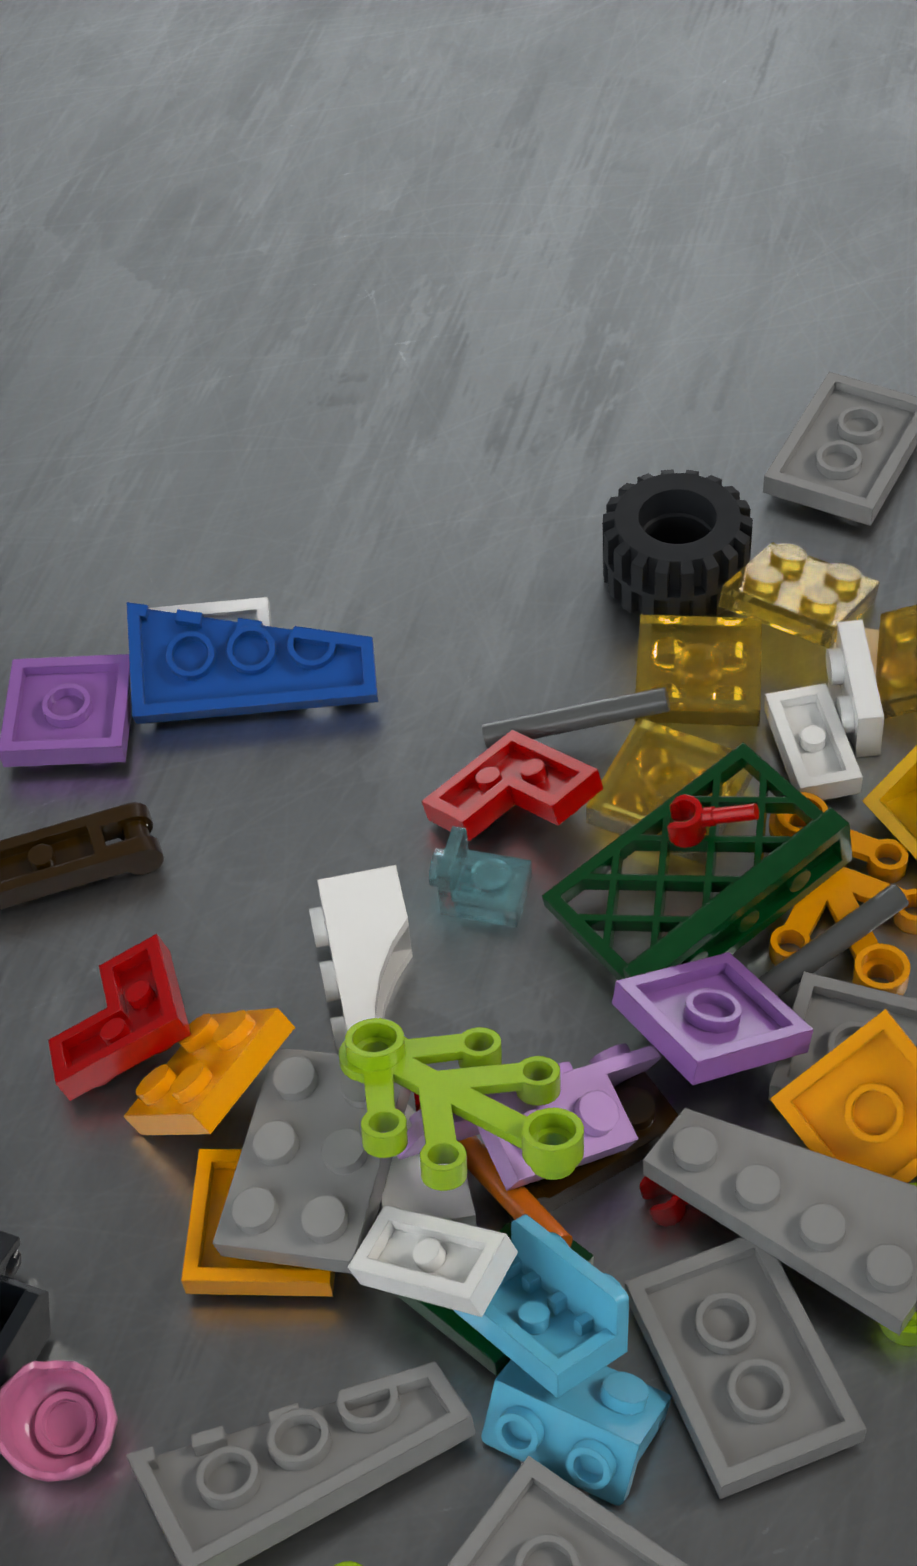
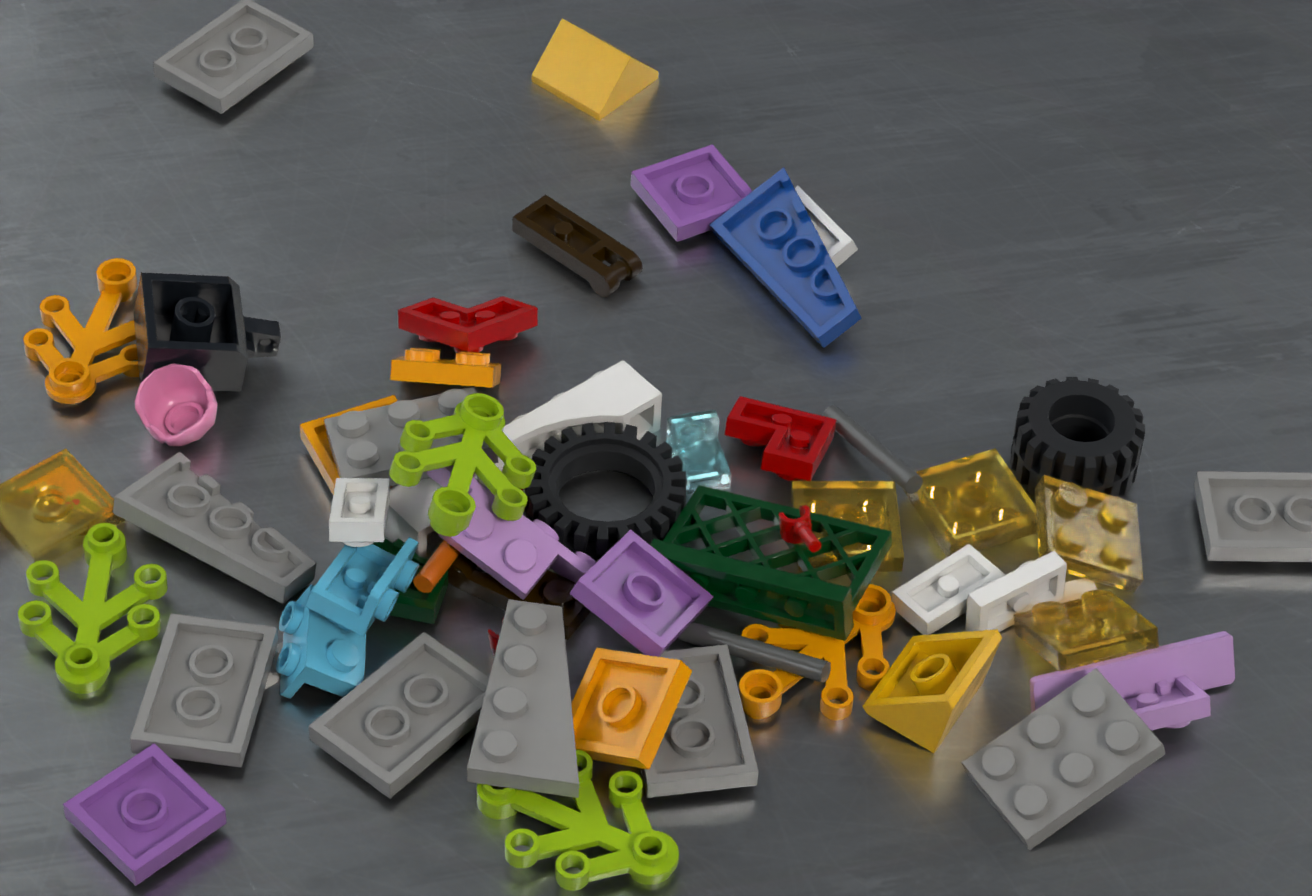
camera: 55 degrees right, 5 degrees down
none -> black tyre [525,422,687,562]

